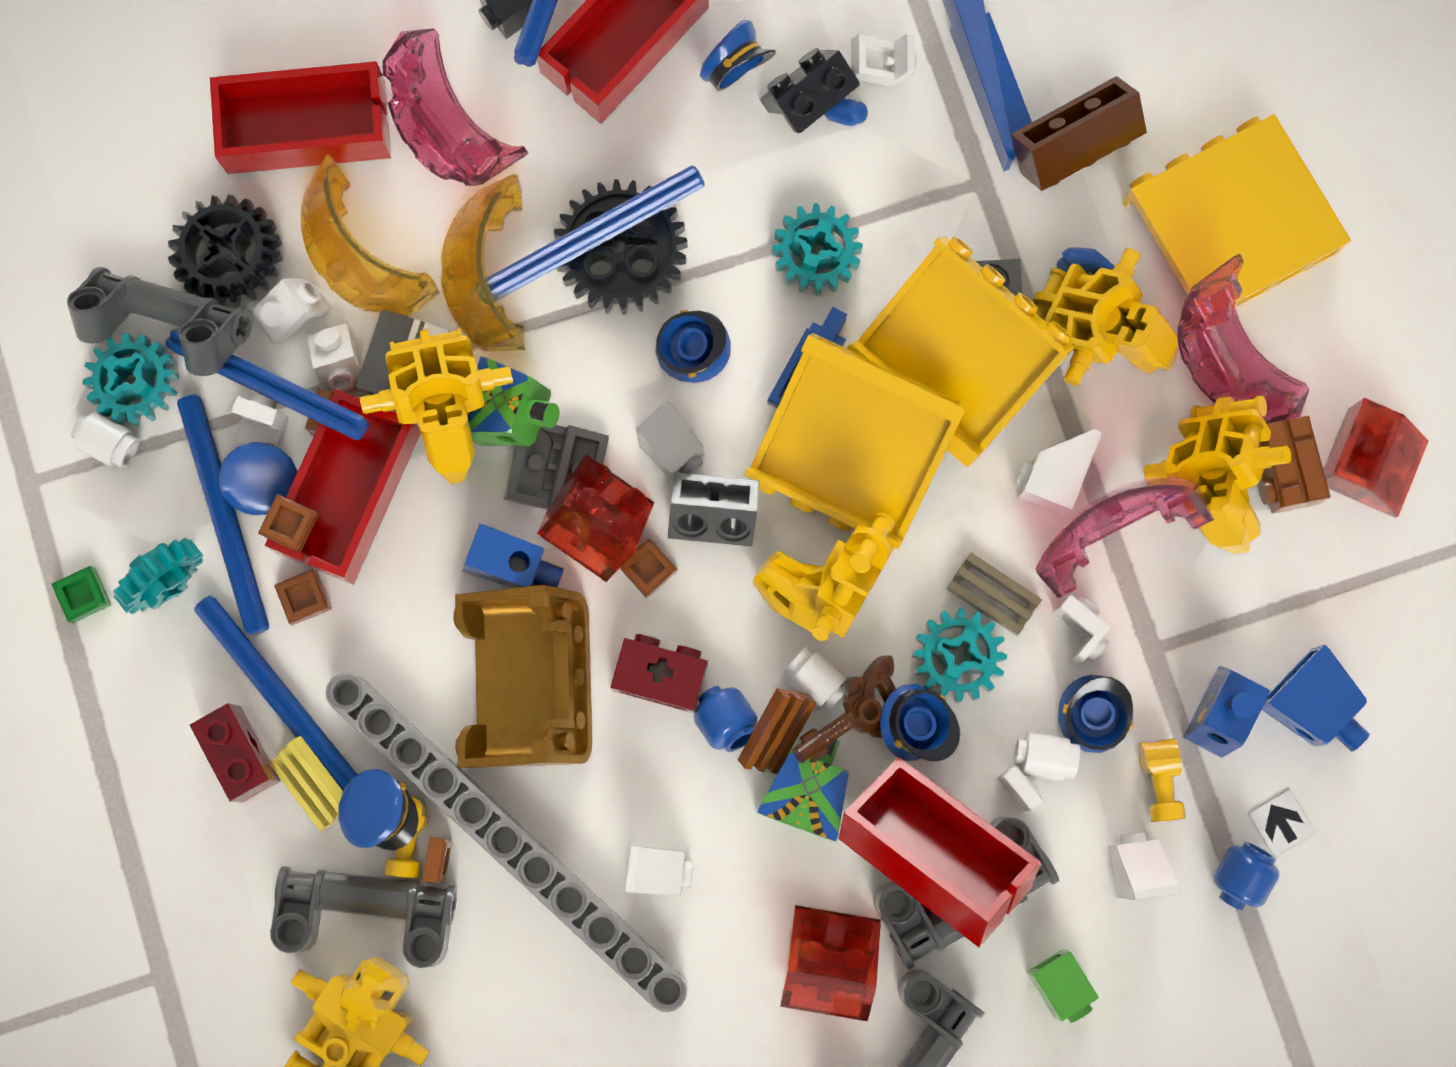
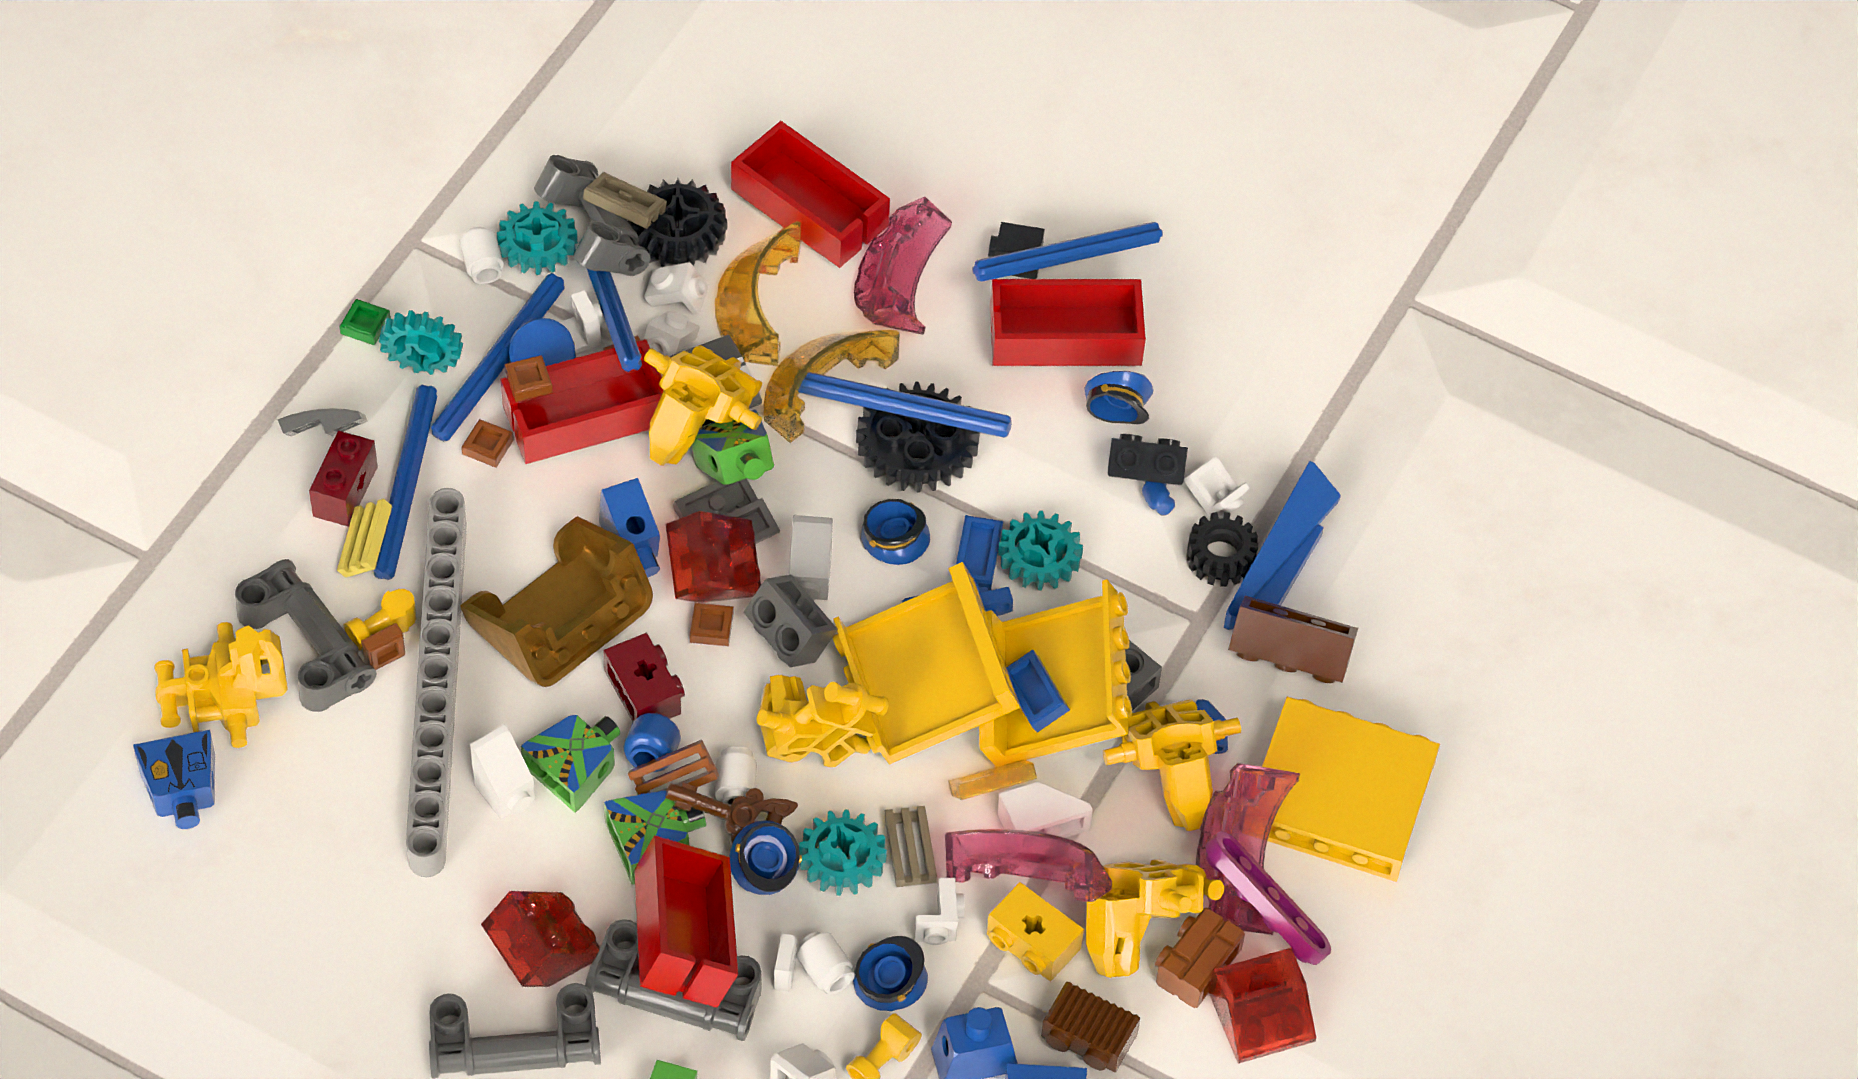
camera: 45 degrees right, 25 degrees down
blue piece [338,769,418,850] -> none
none -> dark grey slope [277,408,368,436]
none -> bright green torso [521,715,620,813]
none -> dark tan tile [583,172,667,229]
none -> clear yellow tile [948,760,1037,800]
none -> blue tile [956,515,1003,591]
none -> yellow brick [987,882,1084,982]
none -> blue tile [1006,650,1070,733]
none -> reddish brown brick [1041,982,1140,1073]
none -> black tyre [1186,512,1259,587]
none -> magenta plate [1205,831,1331,965]

